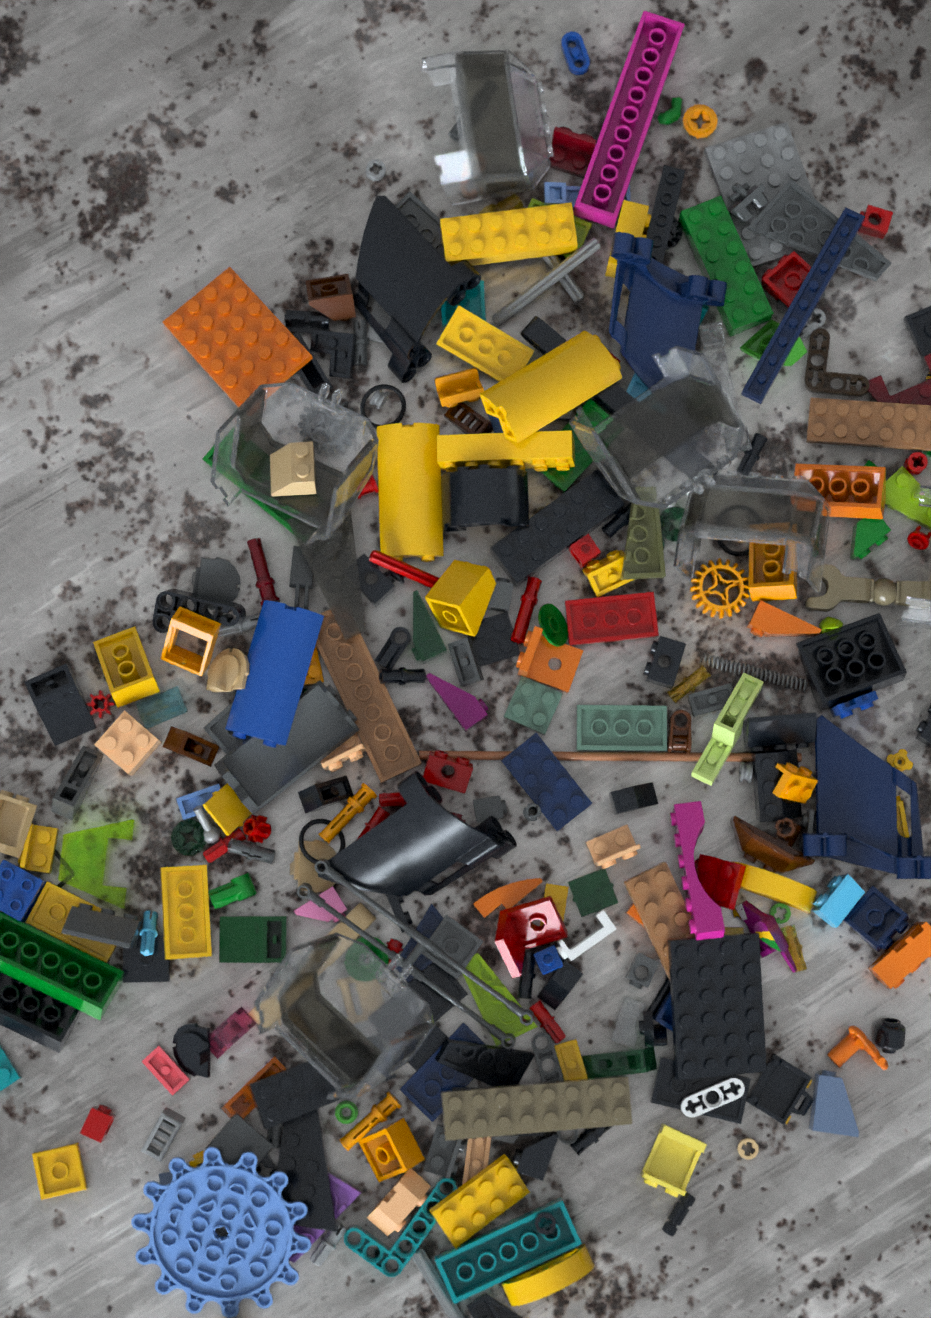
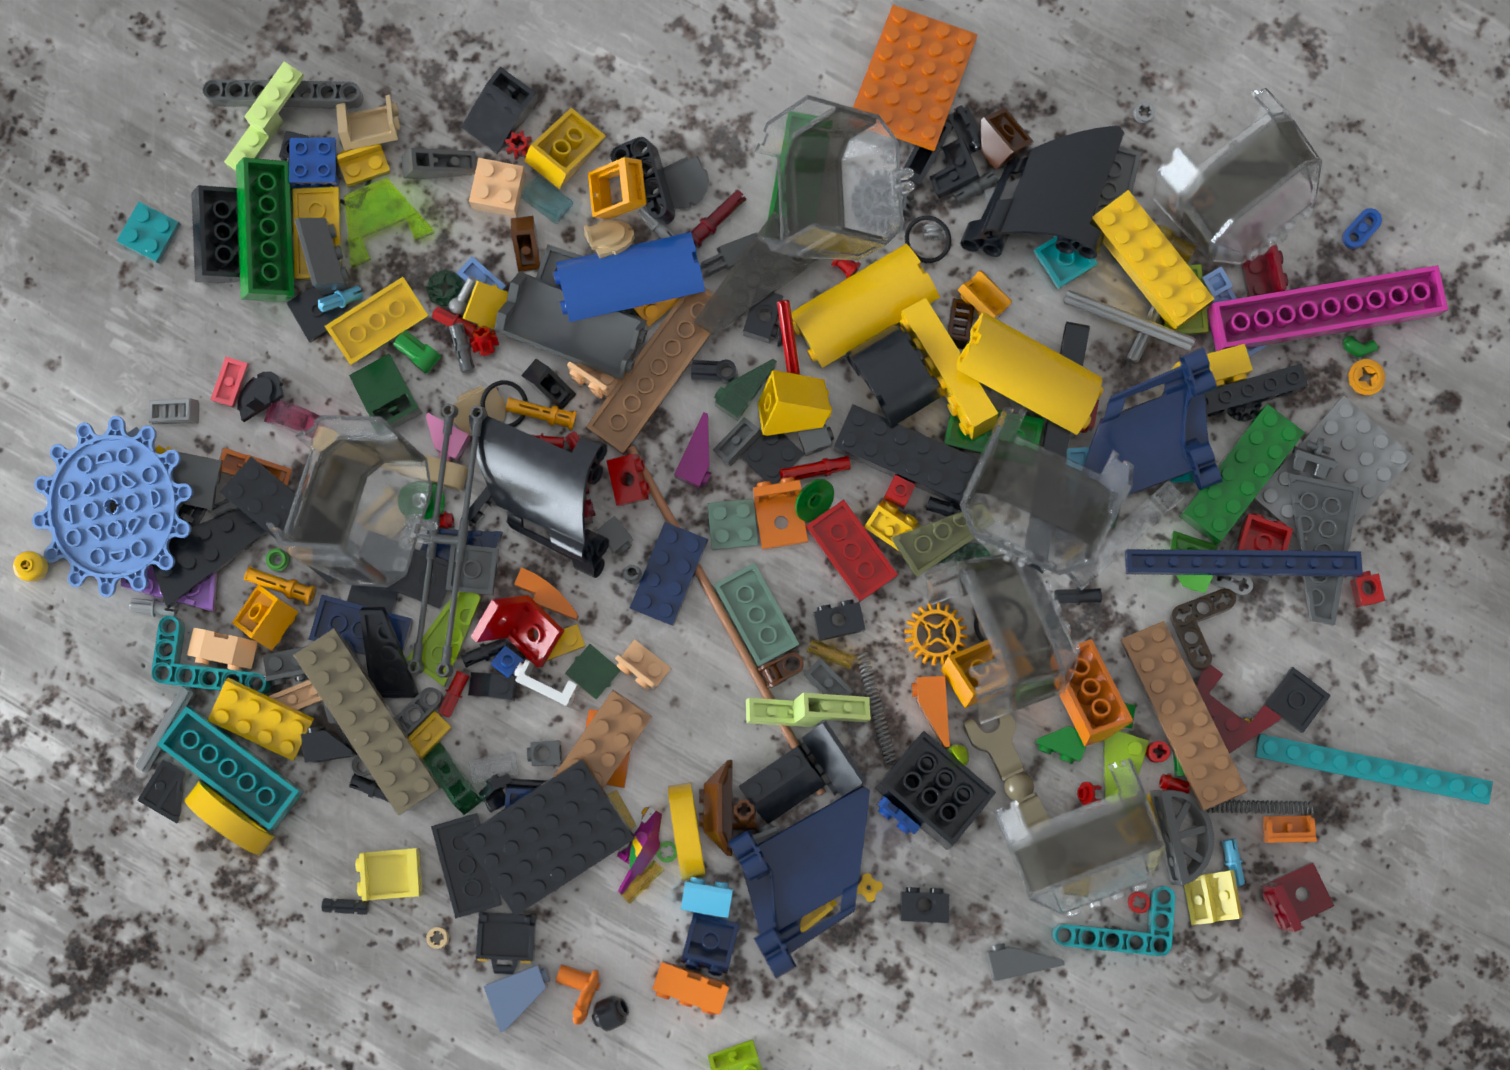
camera: 65 degrees right, 0 degrees up
yellow tile [32,1142,88,1200] -> none
red brick [80,1104,116,1143] -> none
tan slope [270,441,316,497] -> none
black pin [379,667,426,685] -> none
yellow plate [436,305,535,382] -> none
black bush [535,1211,556,1234] -> none
black slope [609,782,658,815] -> none
dark pink arch [670,801,725,940] -> none
white beam [680,1077,745,1117] -> none
red plate [694,854,746,910] -> none
light grey bush [739,762,753,783] -> none
light orange bracket [772,762,818,804] -> none

